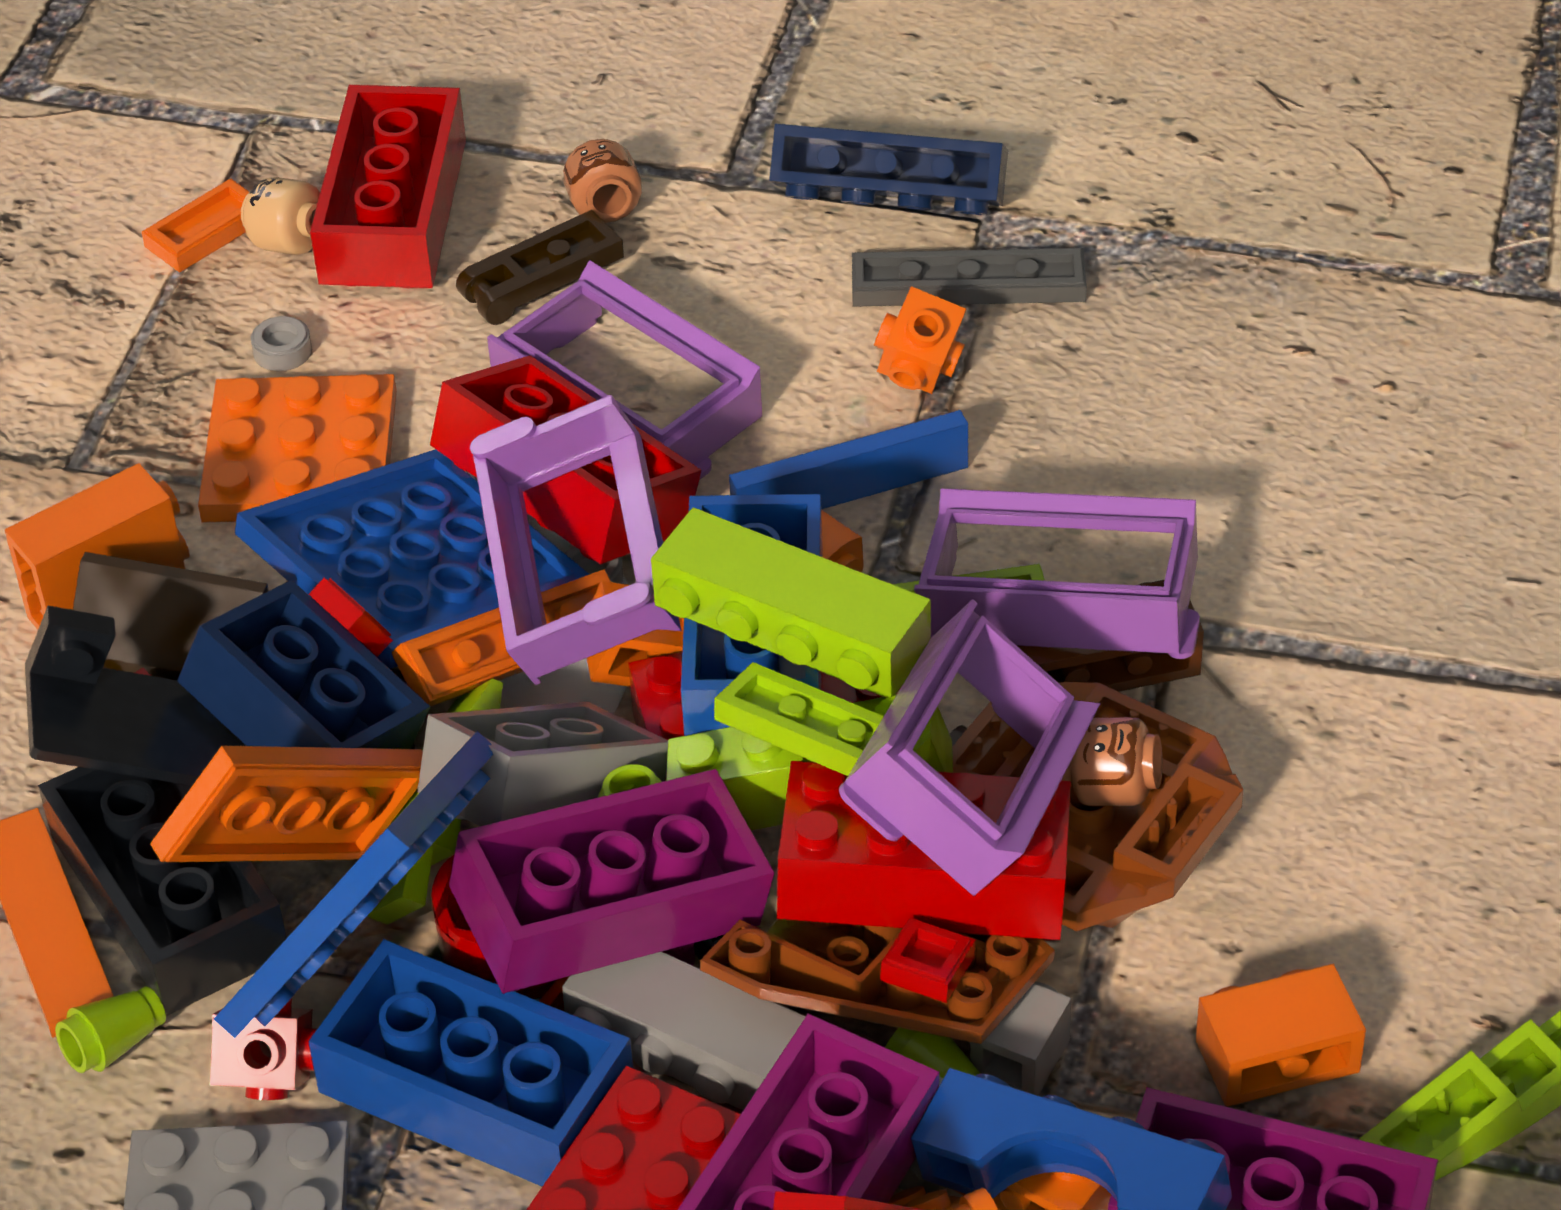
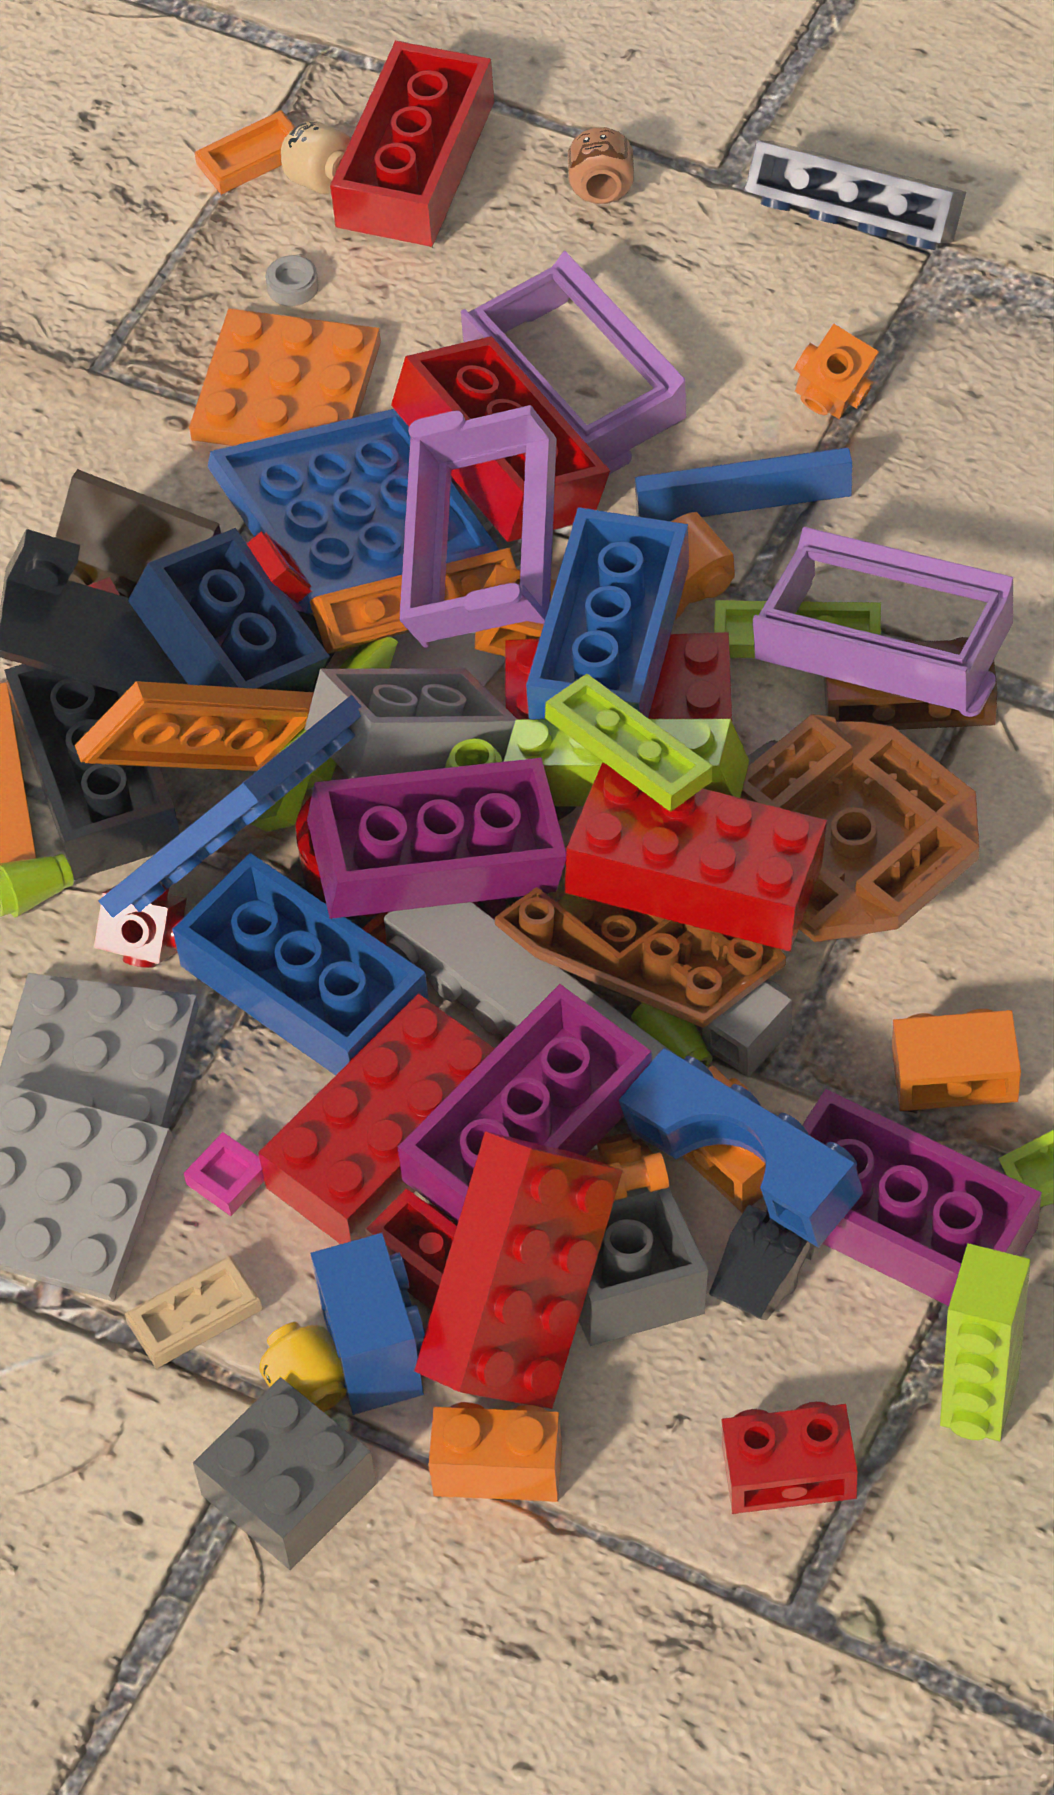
camera: 15 degrees right, 10 degrees up
orange brick [4,463,190,630] -> none
dark brown plate [456,210,624,325] -> none
lime brick [651,507,931,698] -> none
medium lavender piece [839,599,1100,896] -> none
dark grey tile [852,248,1087,307] -> none
red tile [880,918,976,1003] -> none
nougat head [1062,718,1163,806] -> none

